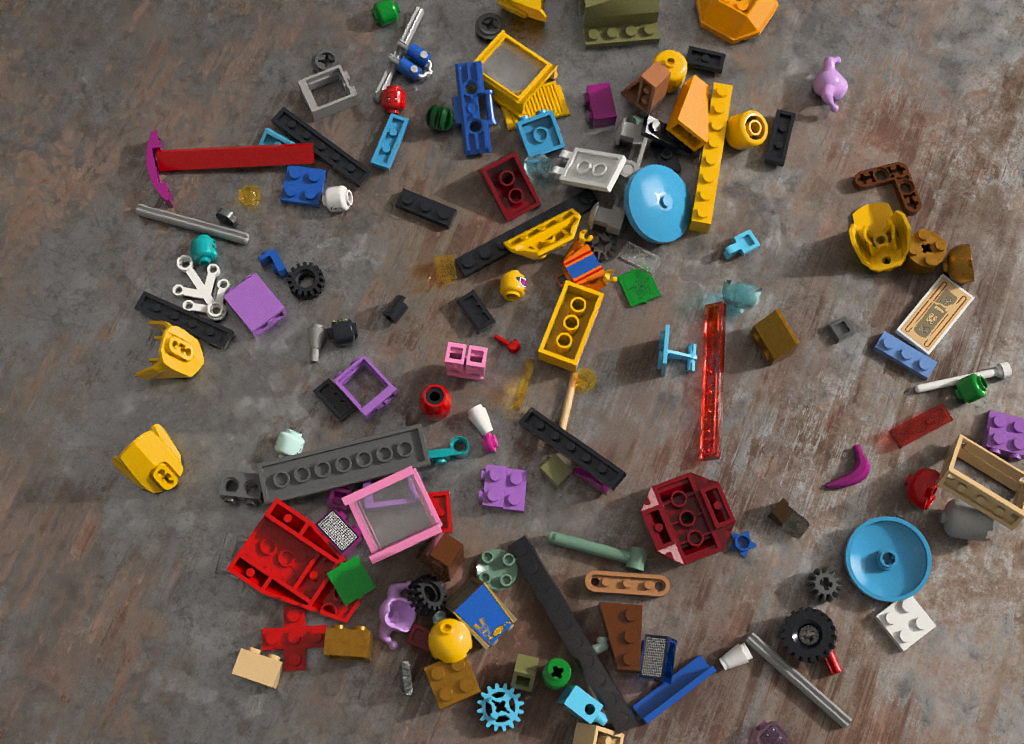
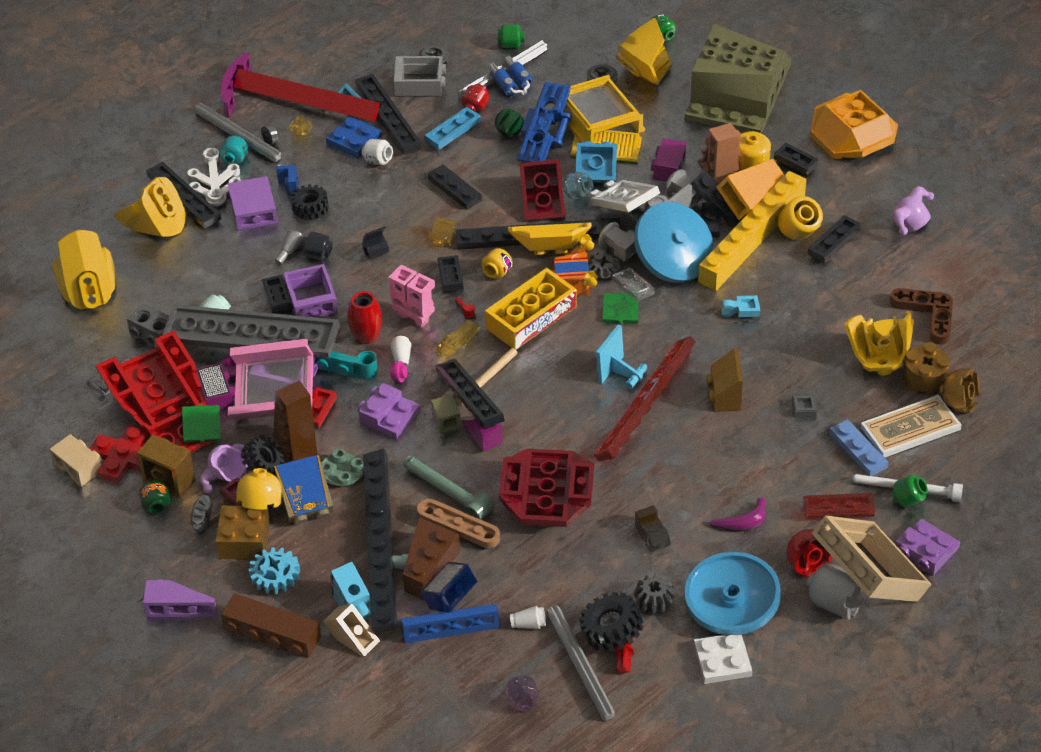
camera: 30 degrees right, 25 degrees down
olive brick [511,654,539,692] -> none
green piece [542,658,571,690] -> none
clear yellow plant [573,367,598,391] -> none
clear light blue cylinder [722,280,763,313] -> none
blue plate [729,531,756,557] -> none
none -> dark green head [139,480,171,515]

